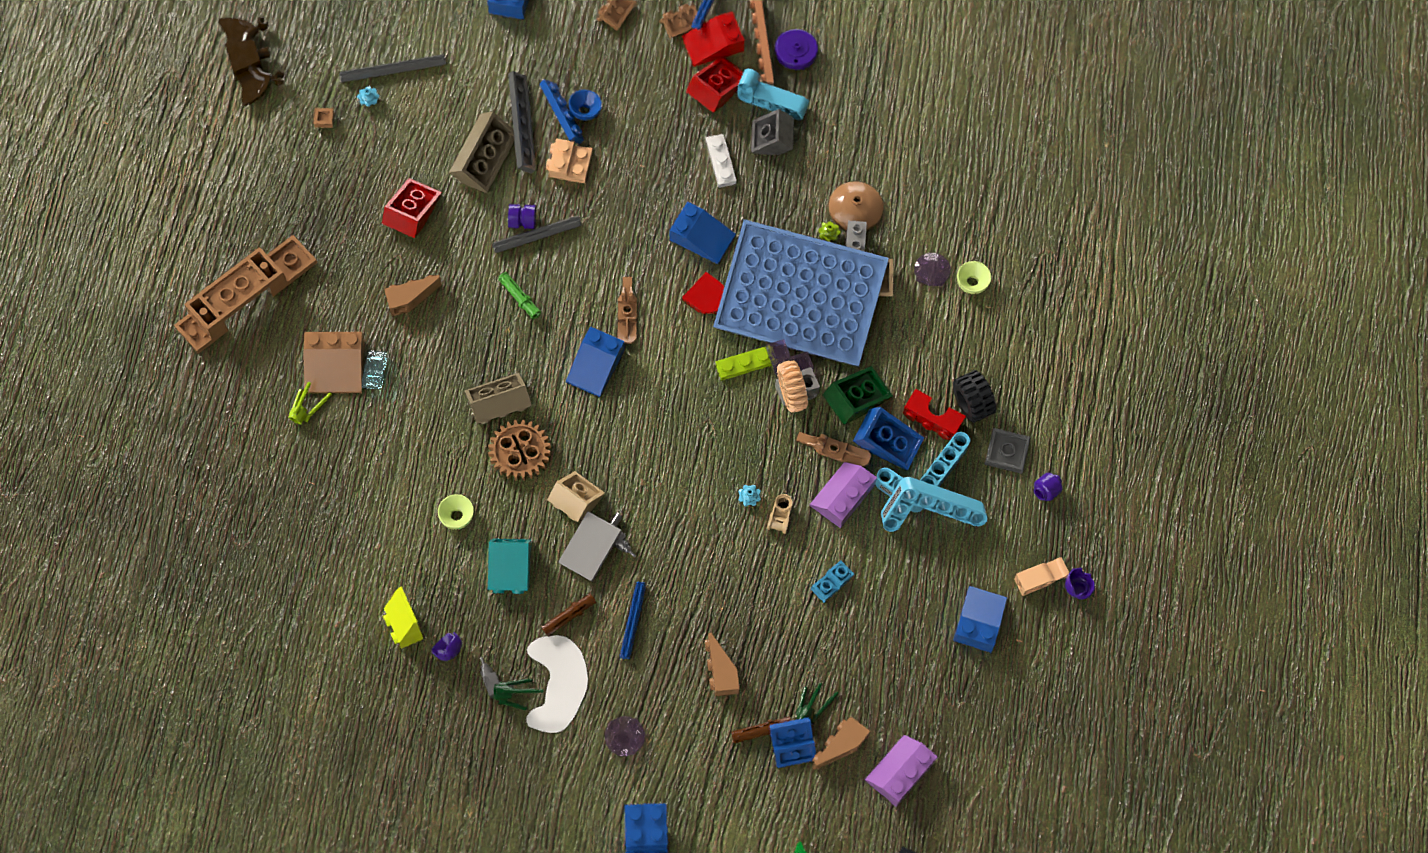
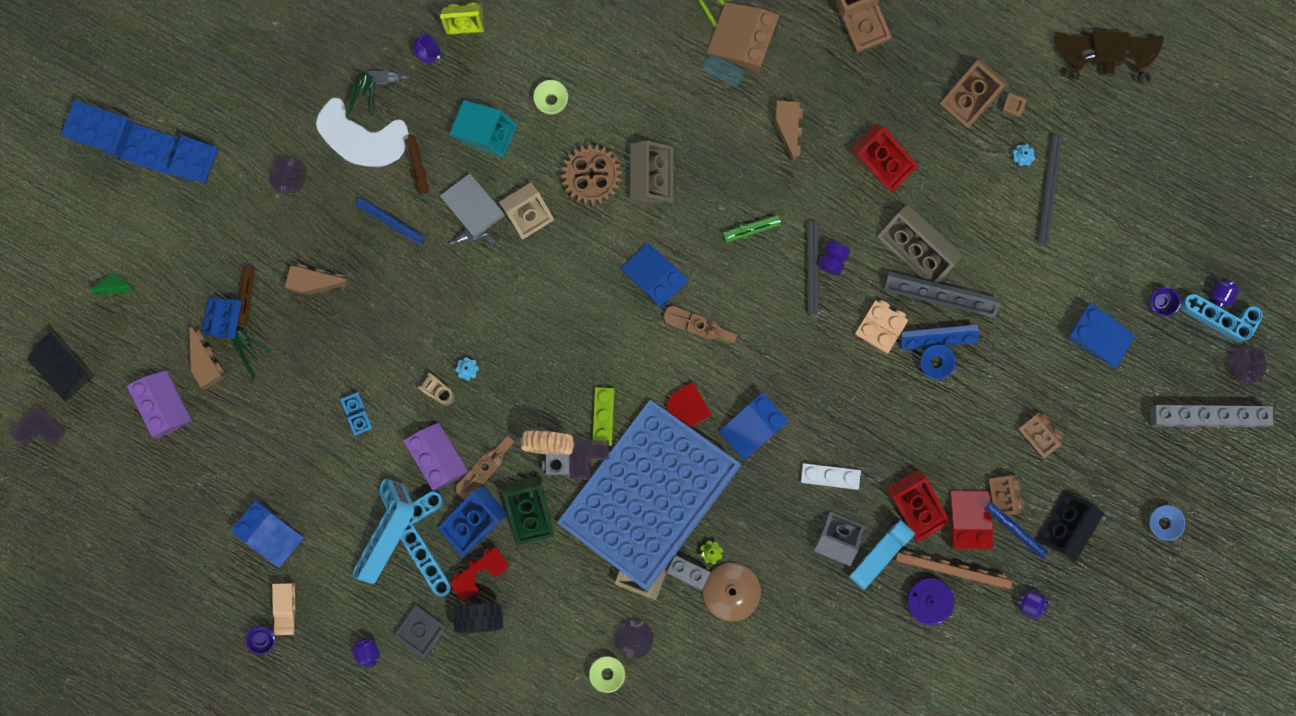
camera: 115 degrees right, 15 degrees up
none -> medium nougat slope [940,59,1009,128]

